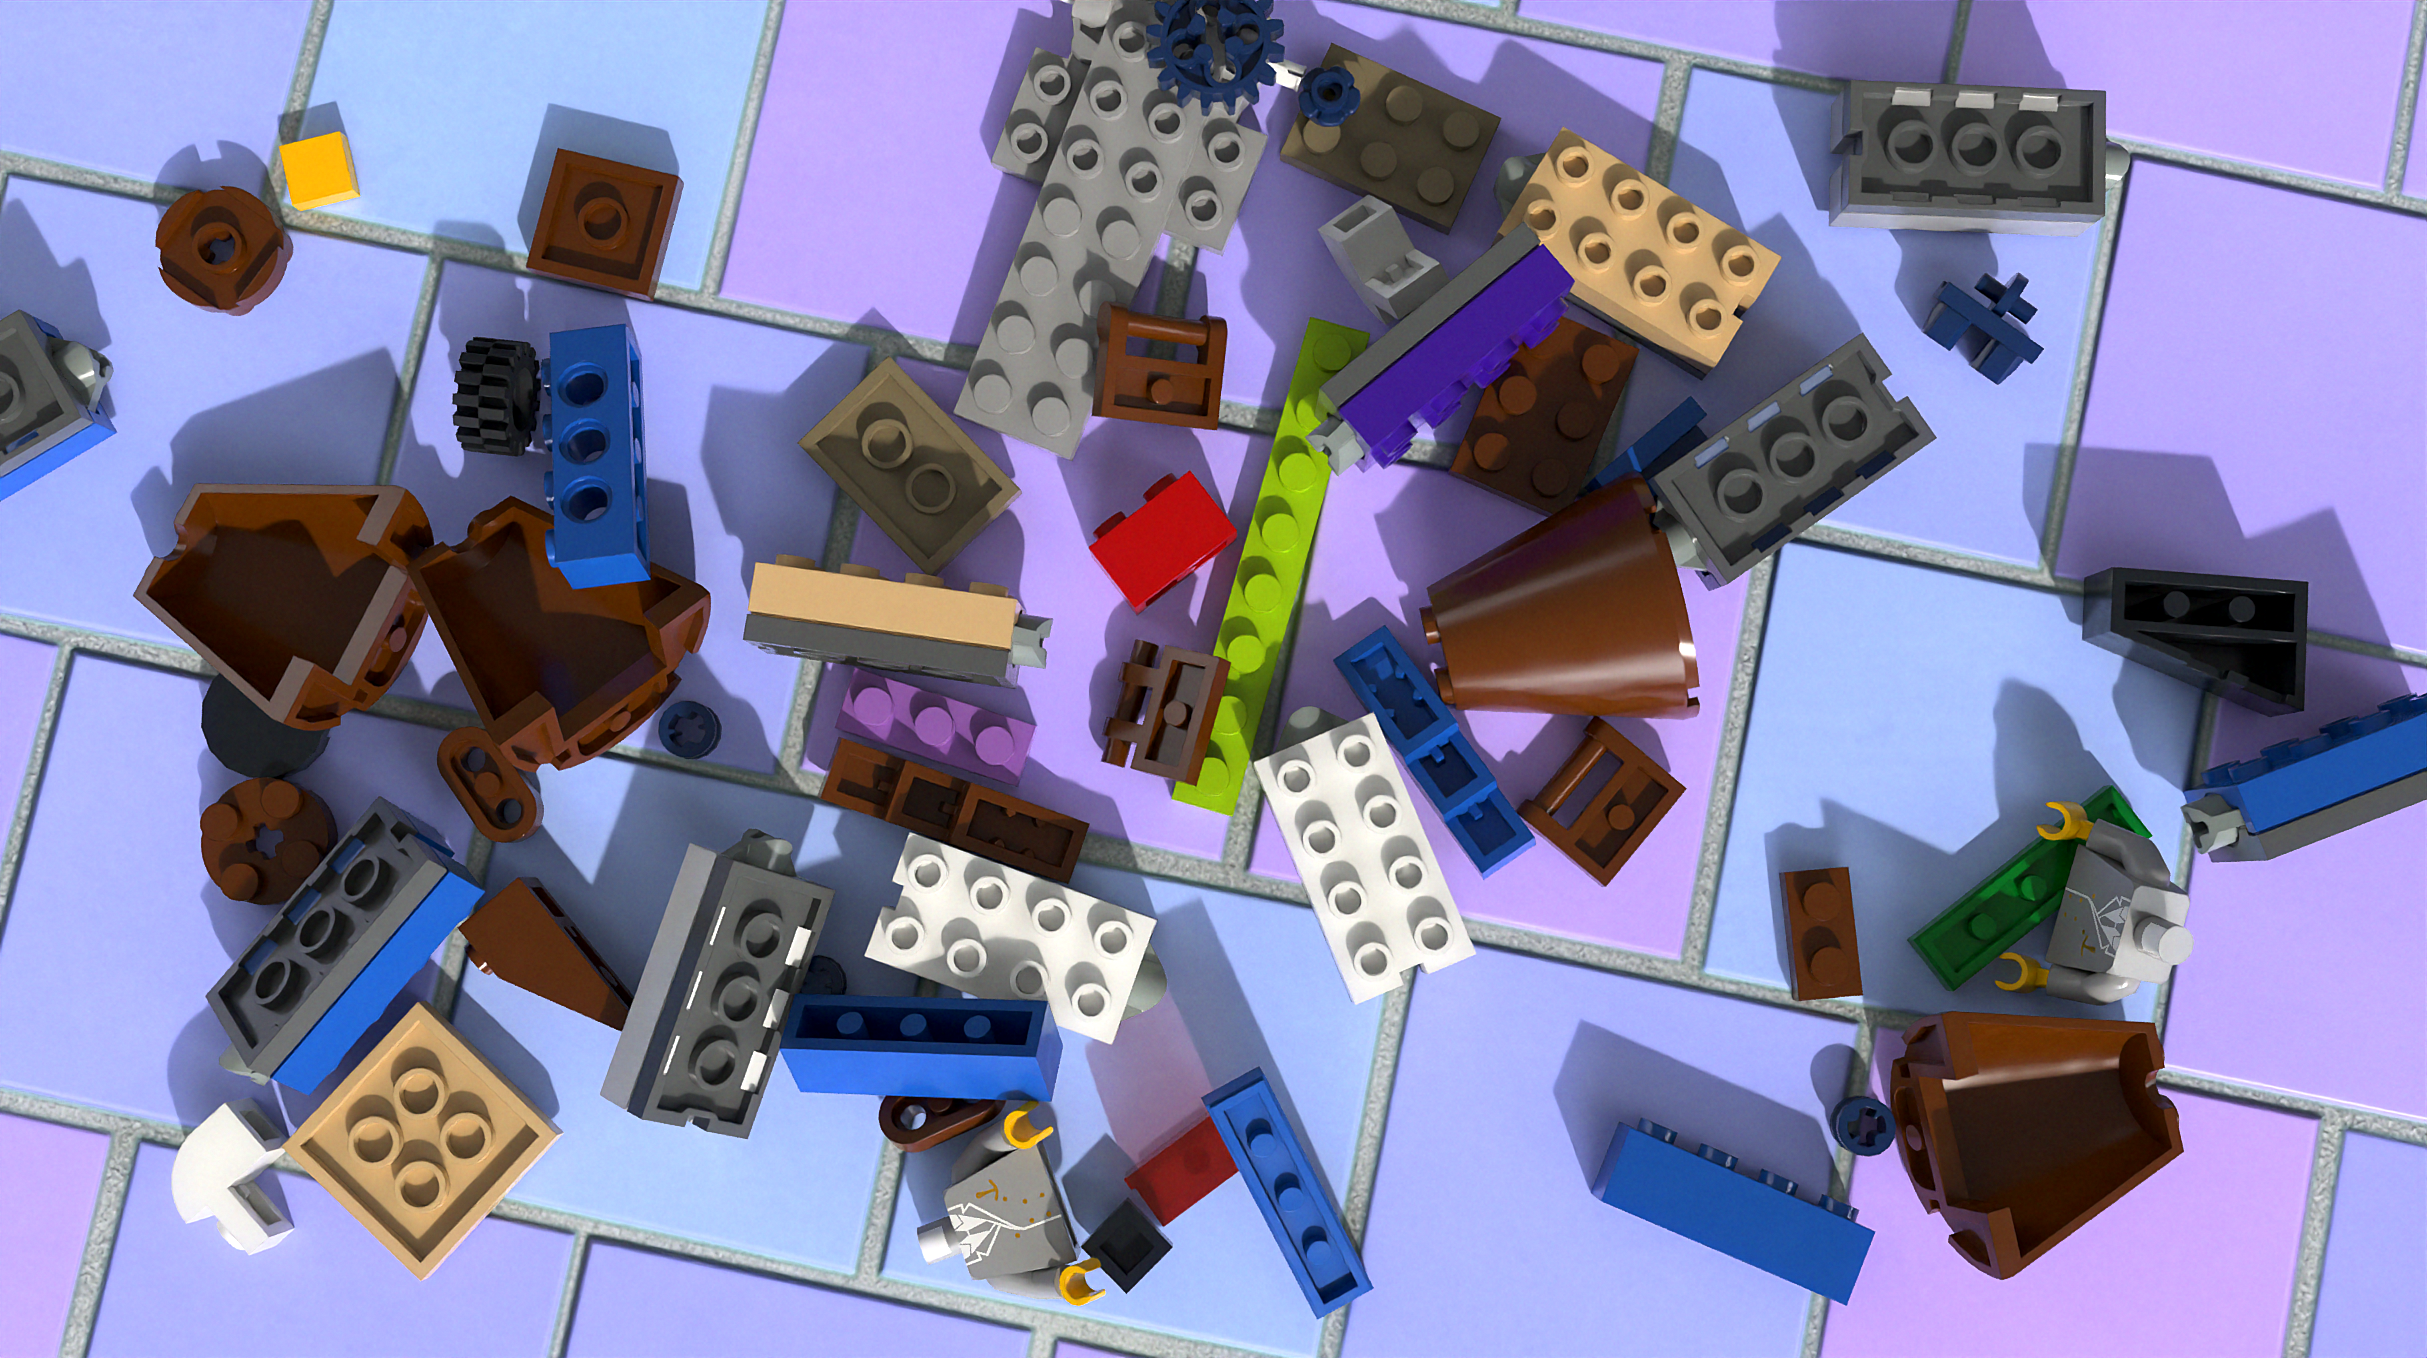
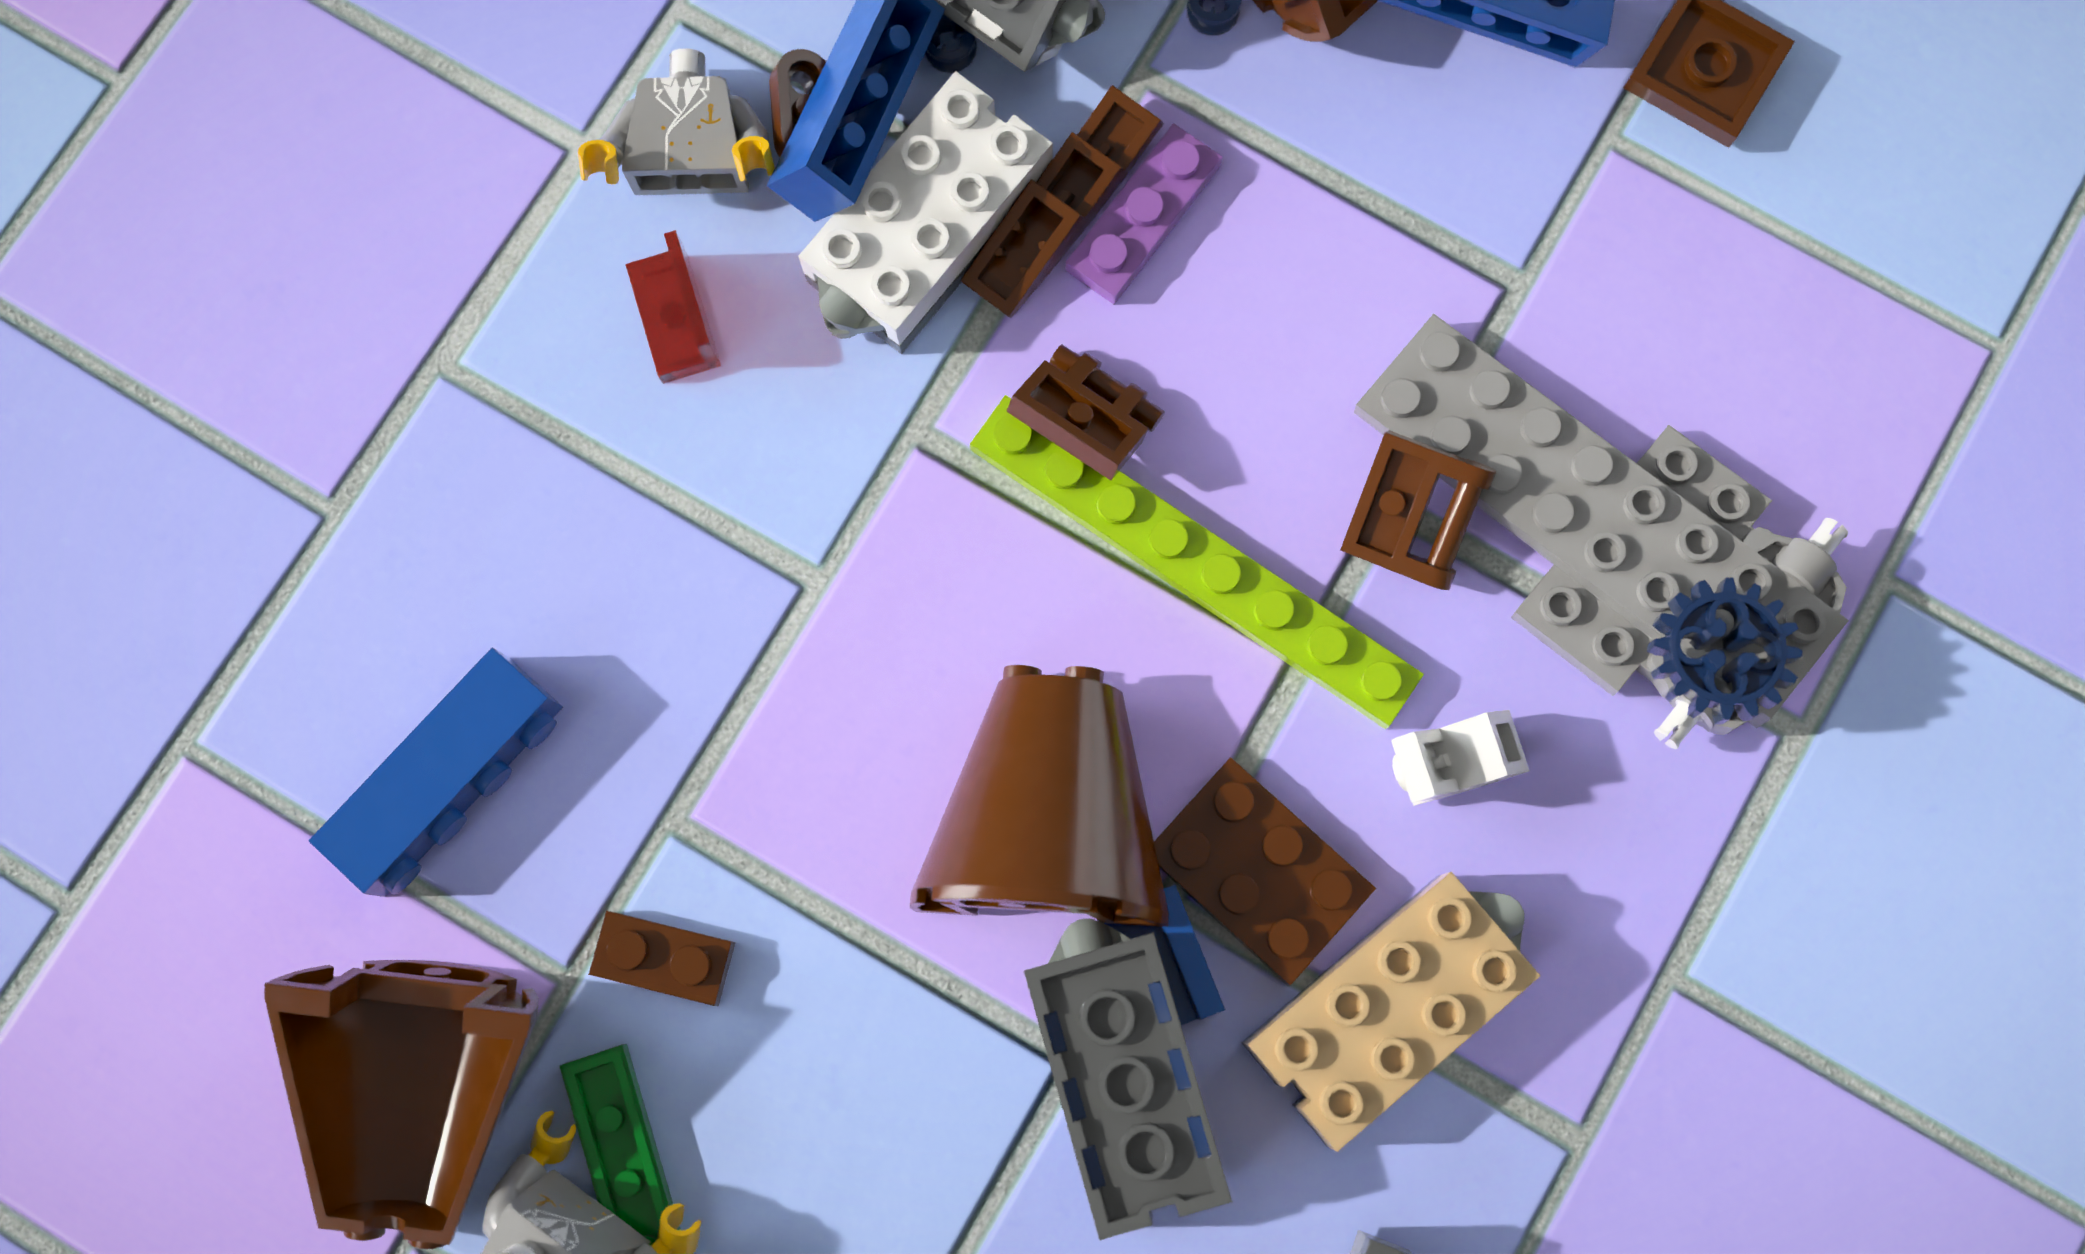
camera: 110 degrees right, 5 degrees down
piece [743,554,1053,689] -> none
dark tan plate [797,356,1022,576] -> none
black plate [1081,1197,1173,1294] -> none
red brick [1088,470,1237,616] -> none
blue tile [1201,1066,1374,1320] -> none
white piece [1252,706,1476,1005] -> none
dark tan plate [1280,43,1501,235] -> none
dark blue plate [1298,66,1361,127] -> none
dark purple piece [1305,221,1575,476] -> none
blue slope [1333,625,1536,880] -> none
reddish brown plate [1516,716,1687,887] -> none
dark blue bush [1830,1095,1896,1157] -> none

